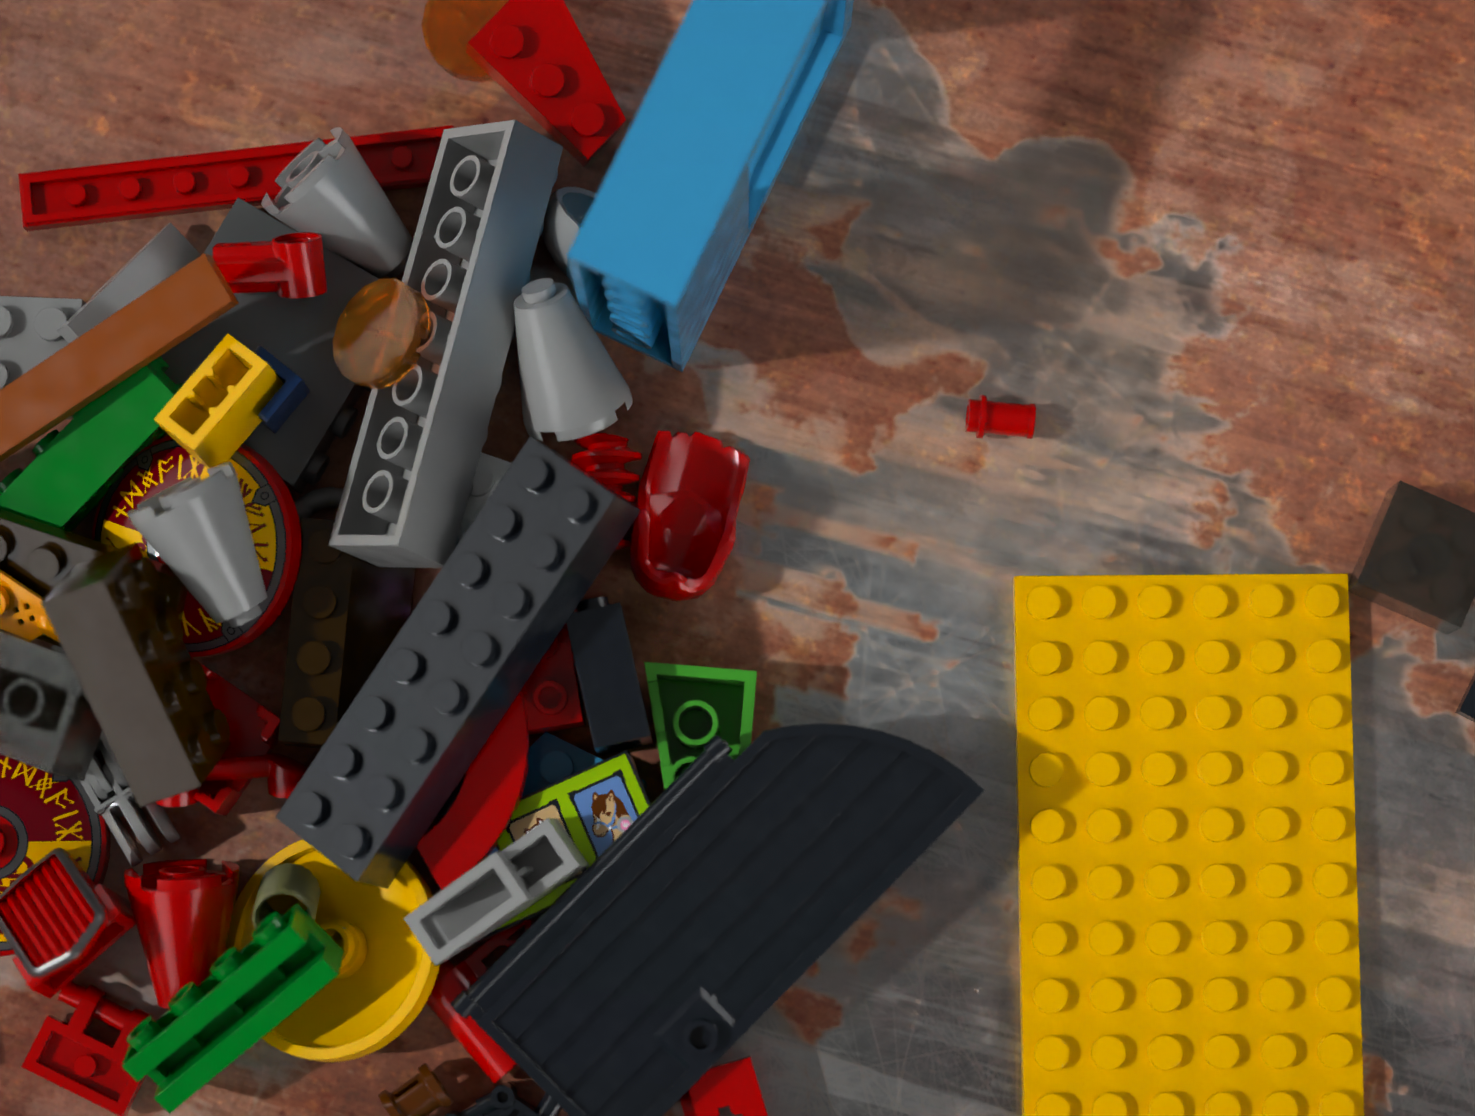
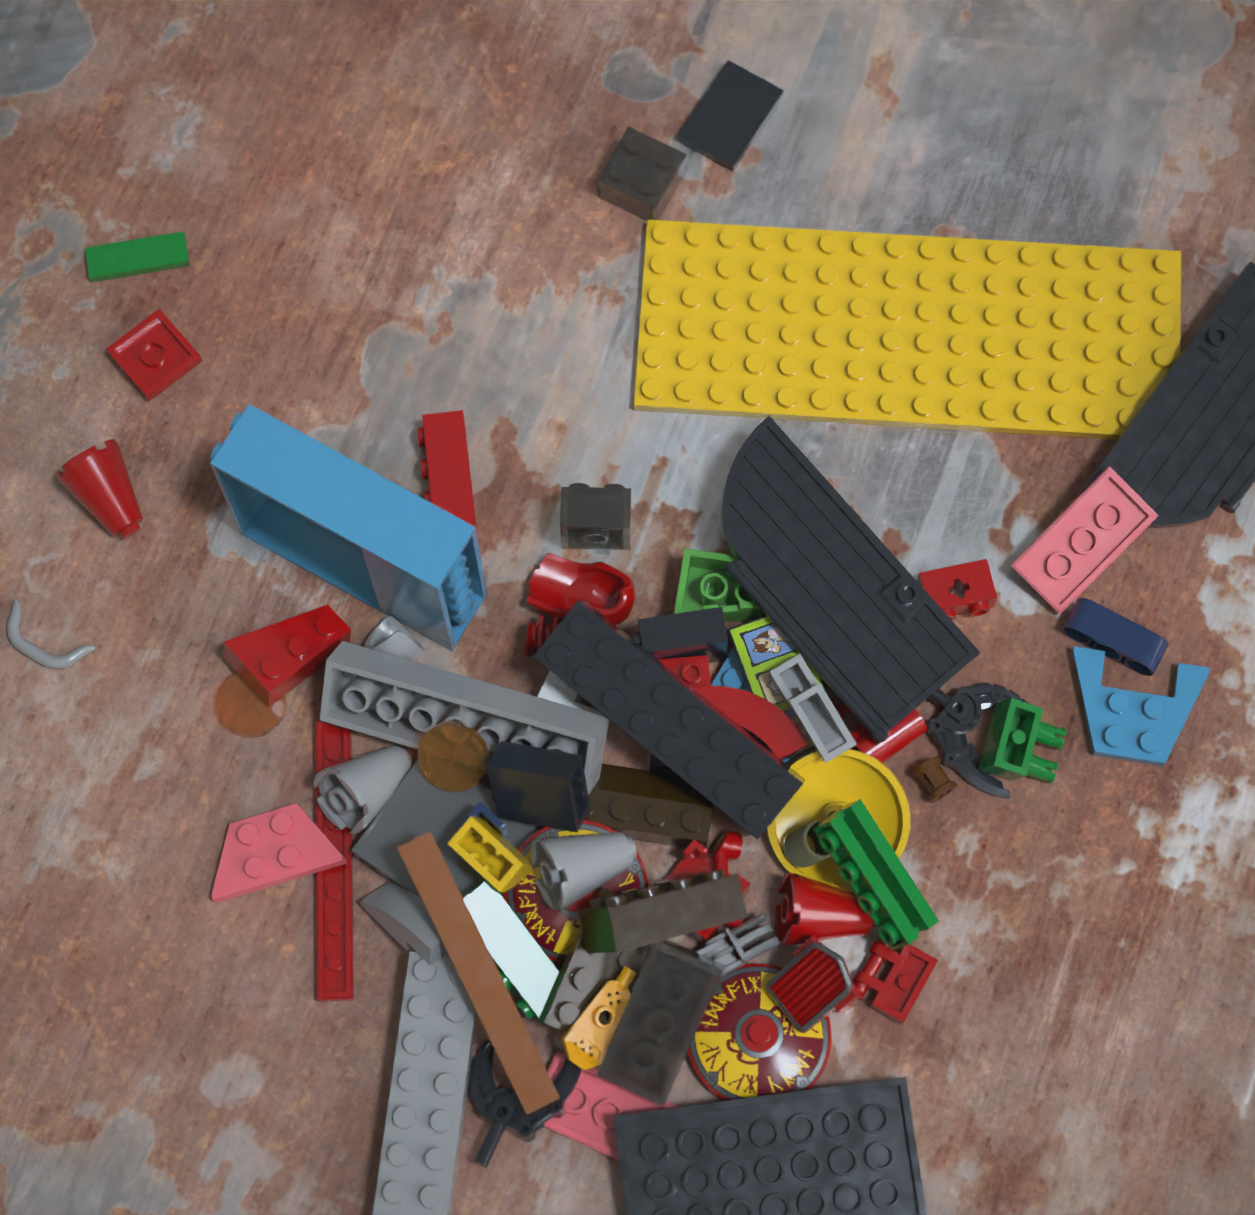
camera: 85 degrees left, 10 degrees down
red piece [213,232,327,299] -> none
light grey cone [514,278,633,441] -> none
red pin [965,395,1036,439] -> none
none -> coral wing [211,803,347,903]
none -> red brick [417,410,478,538]
none -> black brick [486,741,591,832]
none -> clear smoke brick [560,483,632,550]

